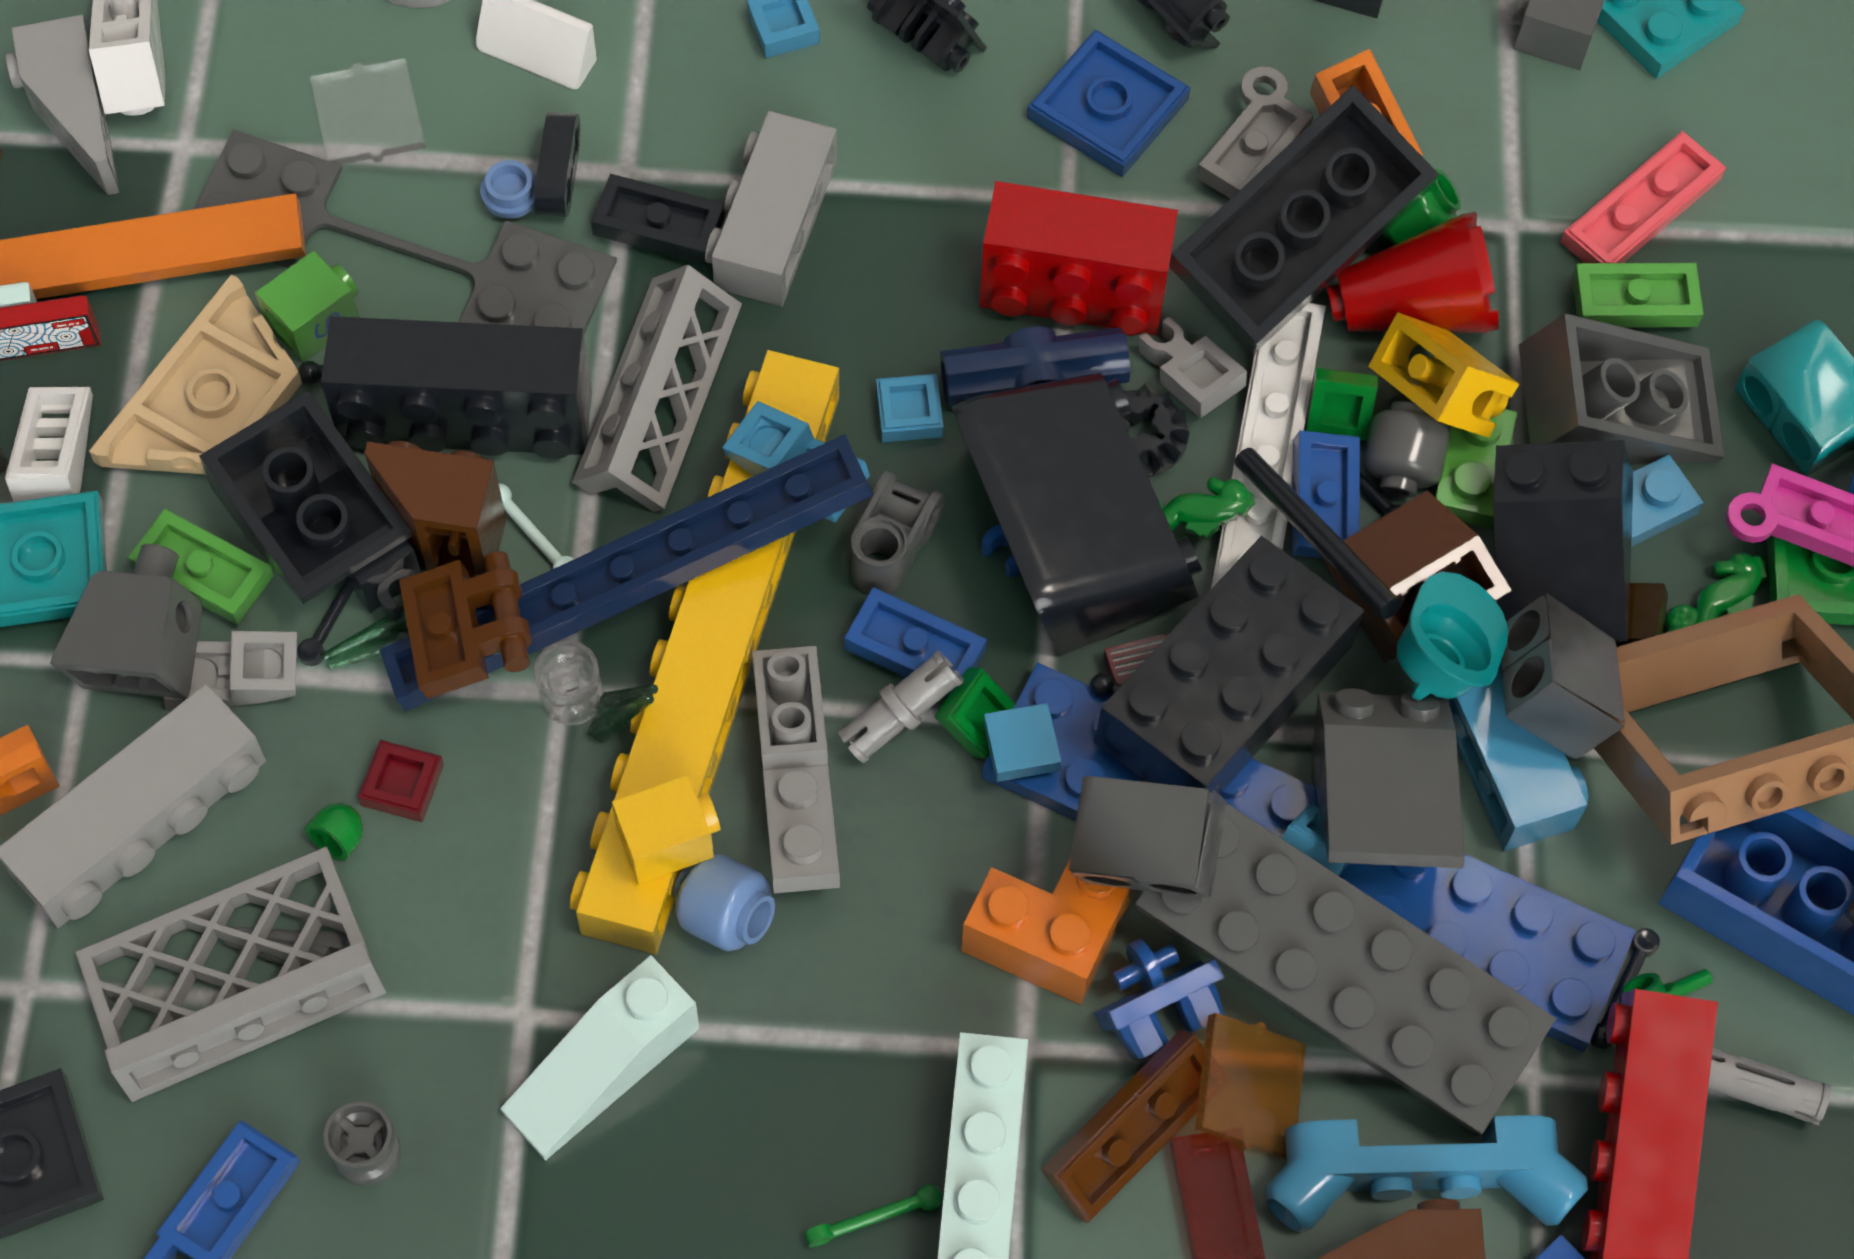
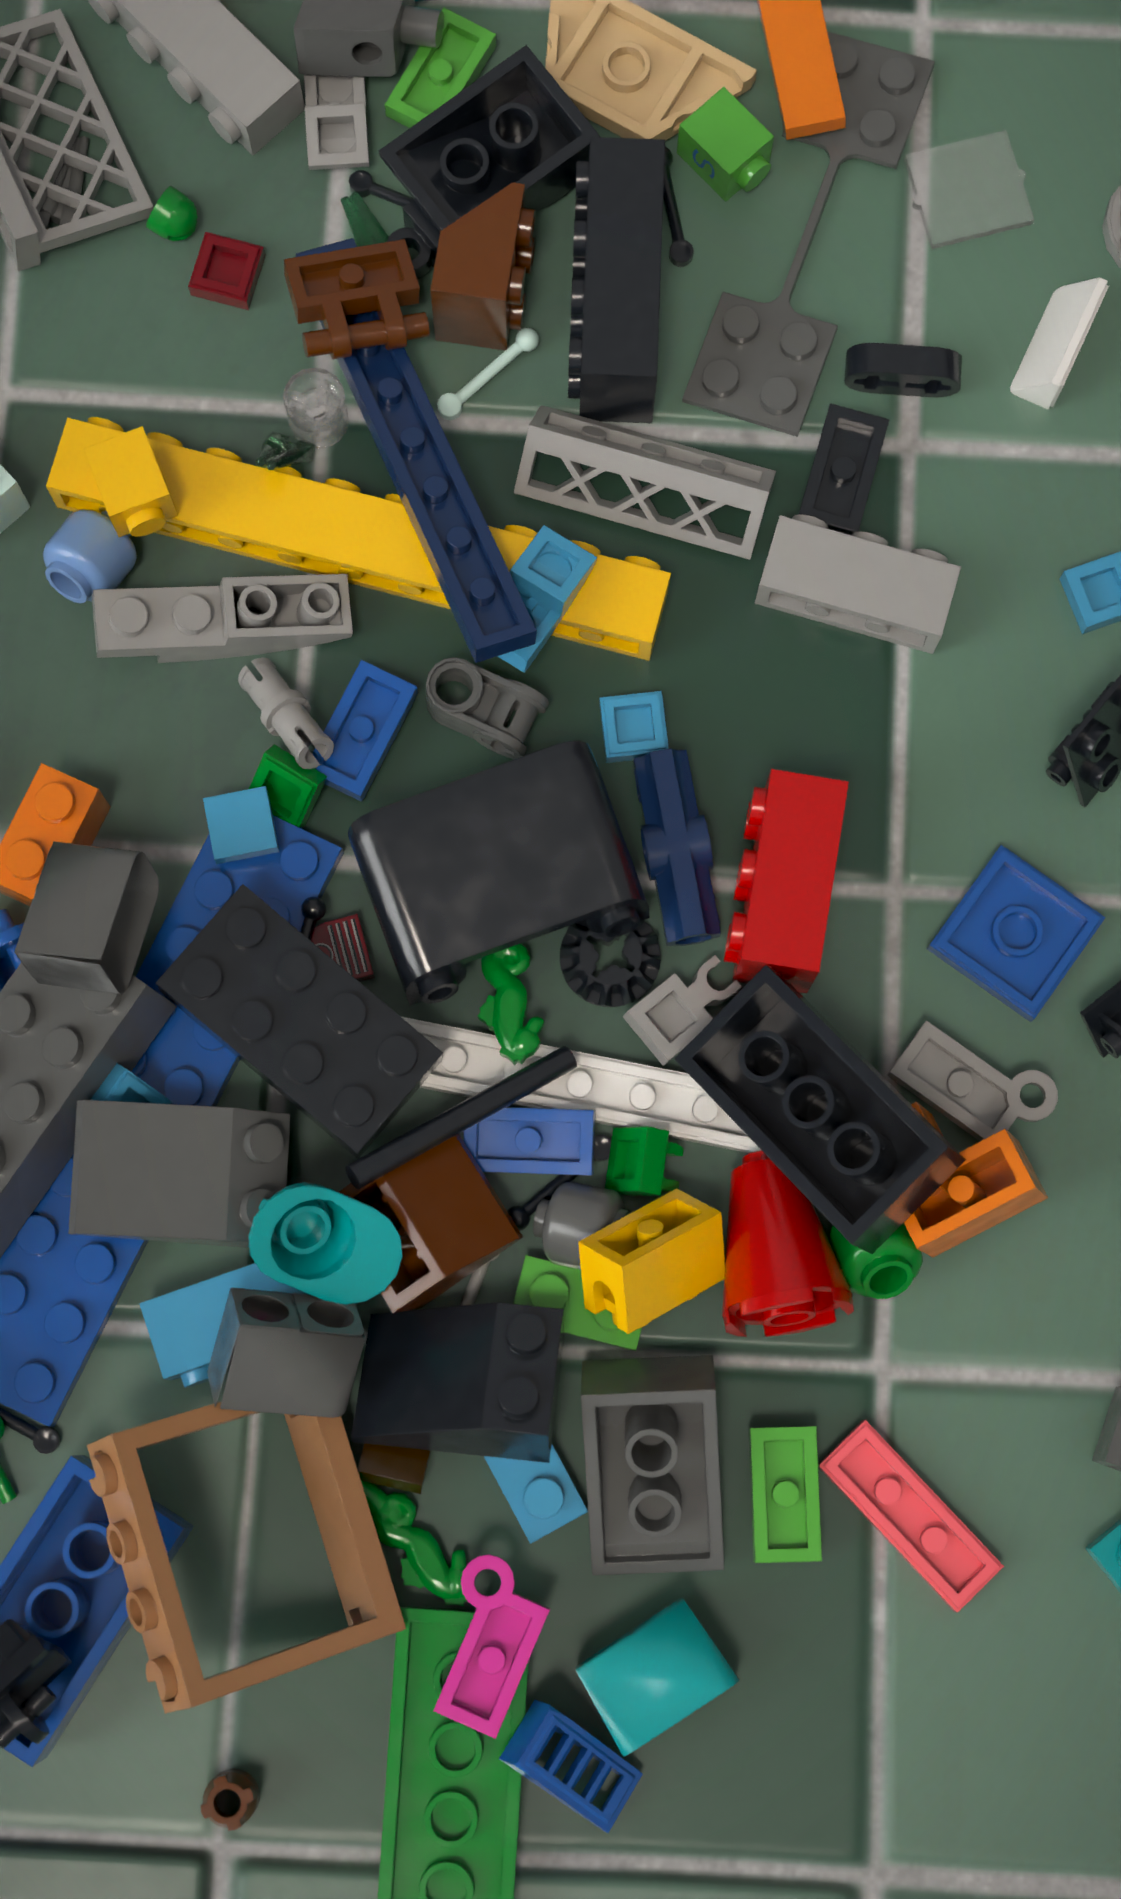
camera: 90 degrees right, 15 degrees up
medium blue plate [480,160,536,219] -> none

